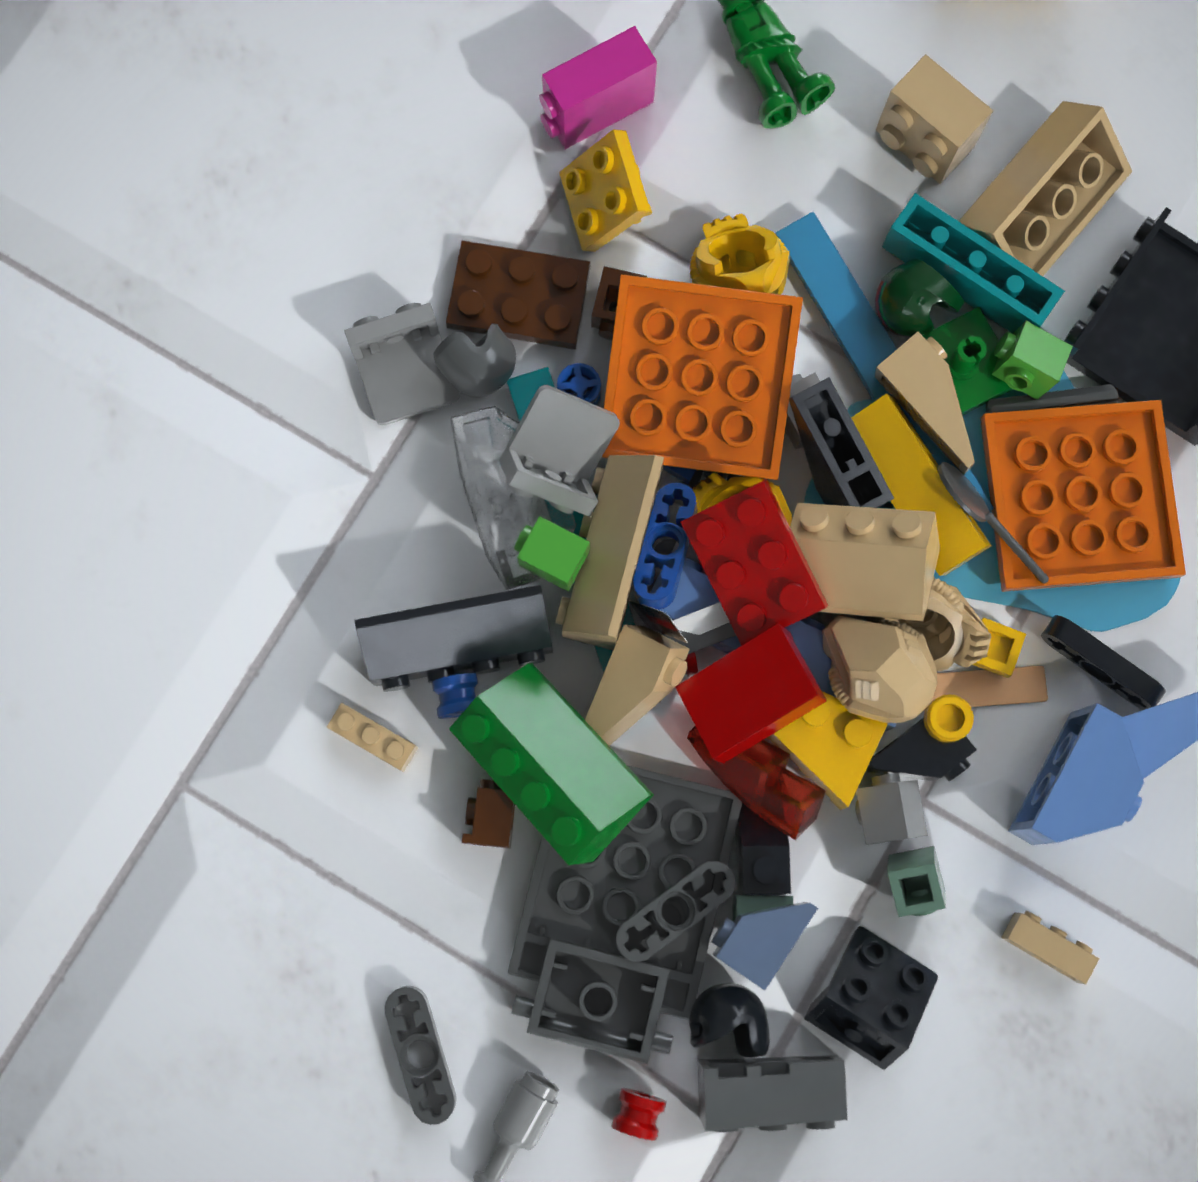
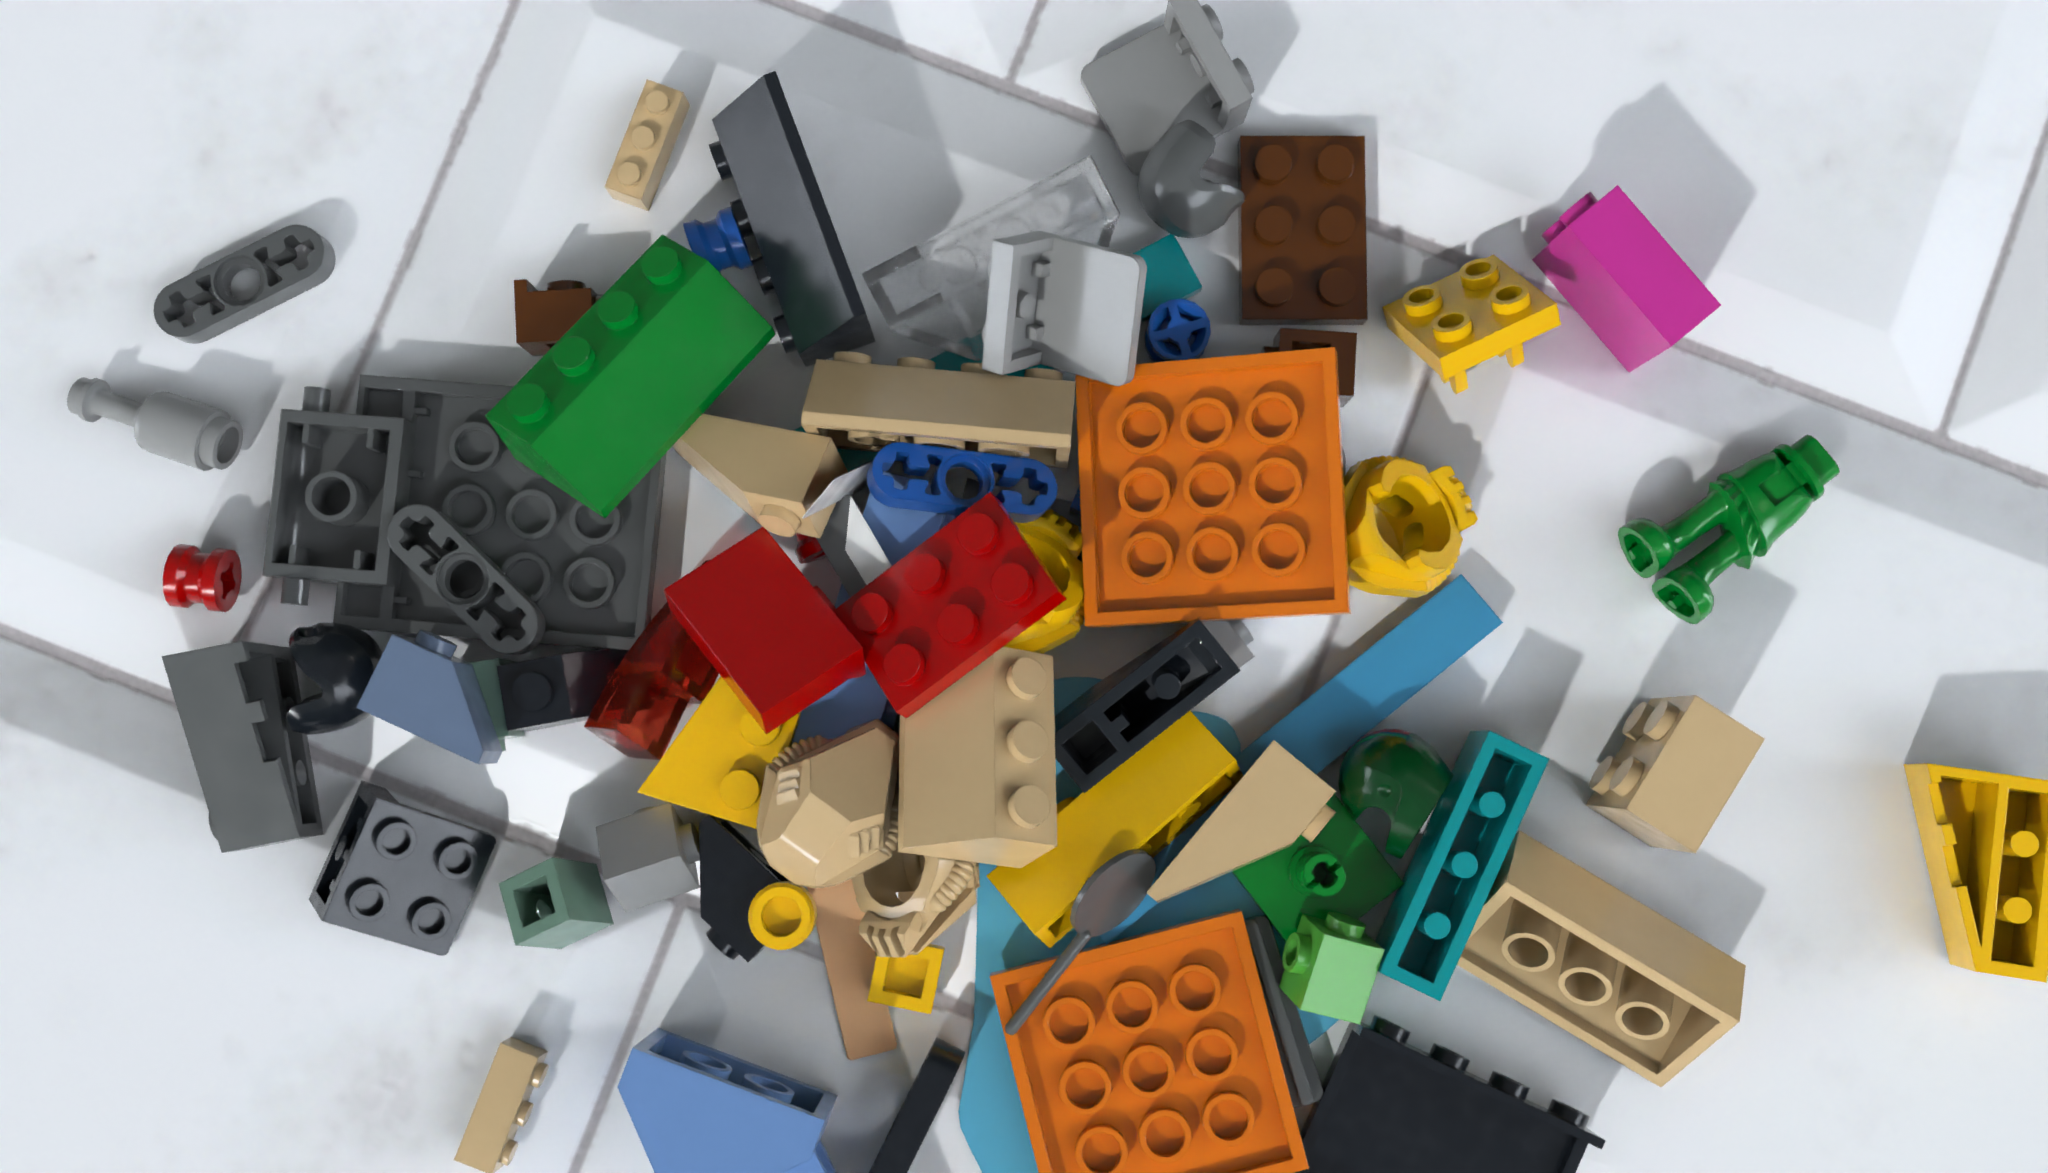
camera: 80 degrees right, 5 degrees up
bright green brick [514,516,590,592] -> none

